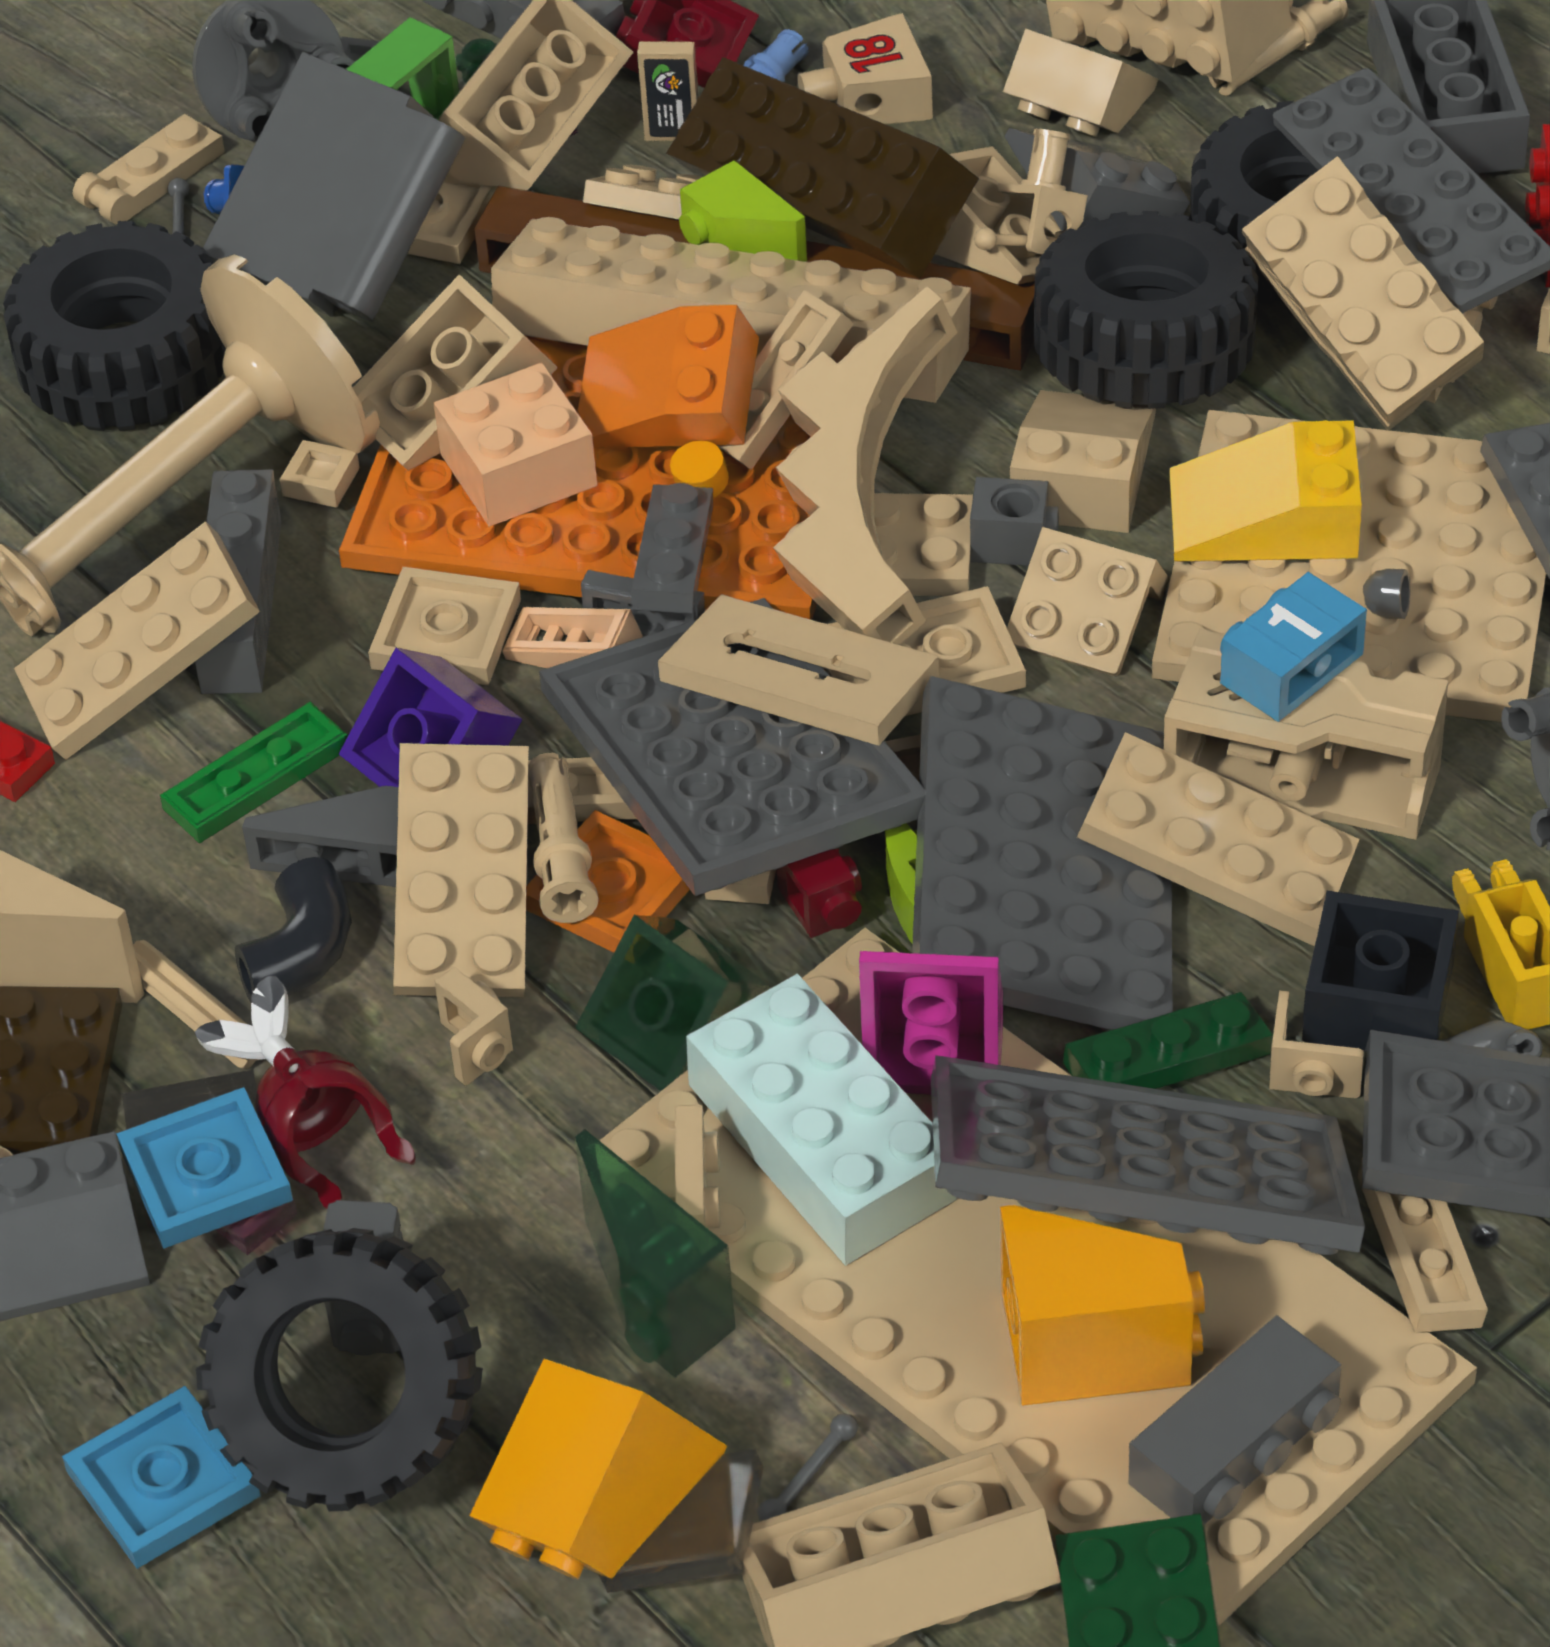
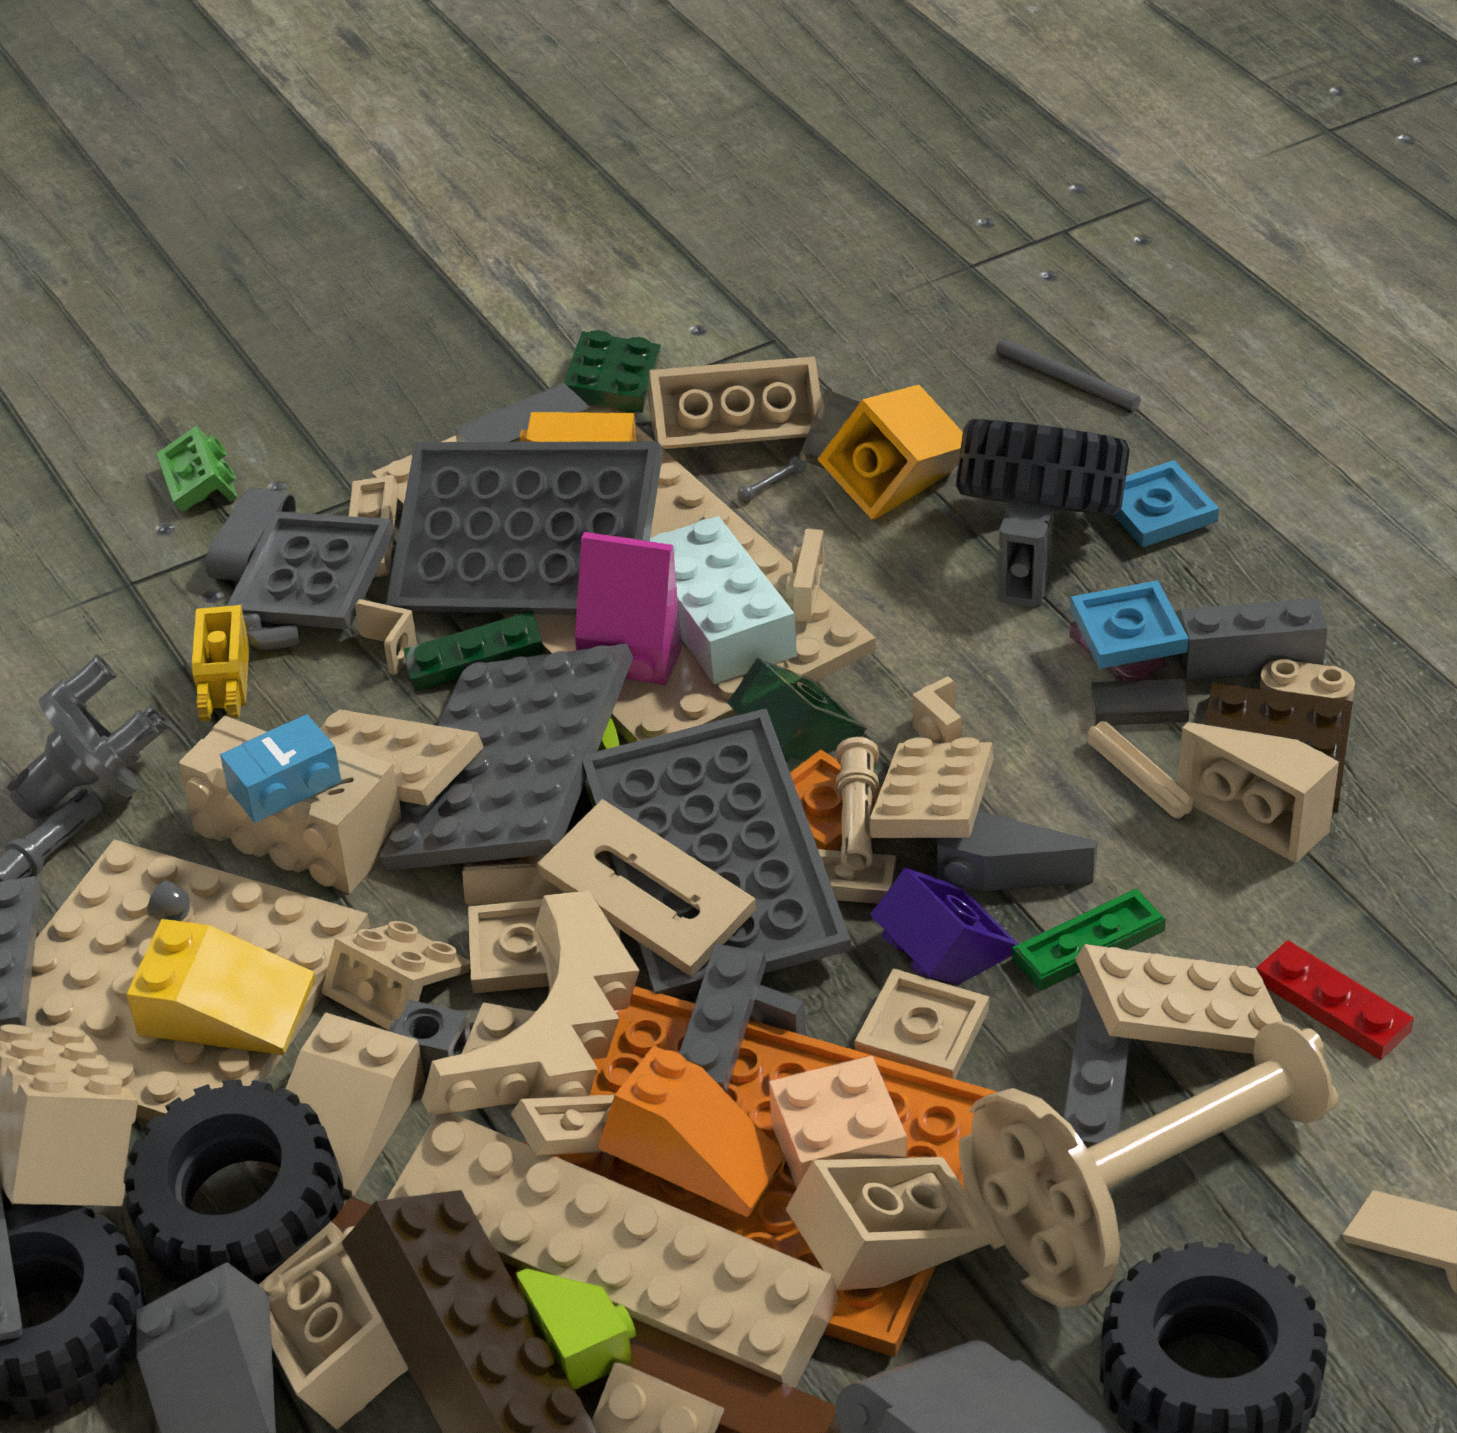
camera: 170 degrees left, 5 degrees down
dark red hair [195,976,416,1210] -> none
black cylinder [235,857,352,1003] -> none
light nougat slope [502,607,643,668] -> none
clear green slope [575,1129,736,1378] -> none
tan bracket [998,129,1087,255] -> none
black brick [1302,890,1459,1051] -> none

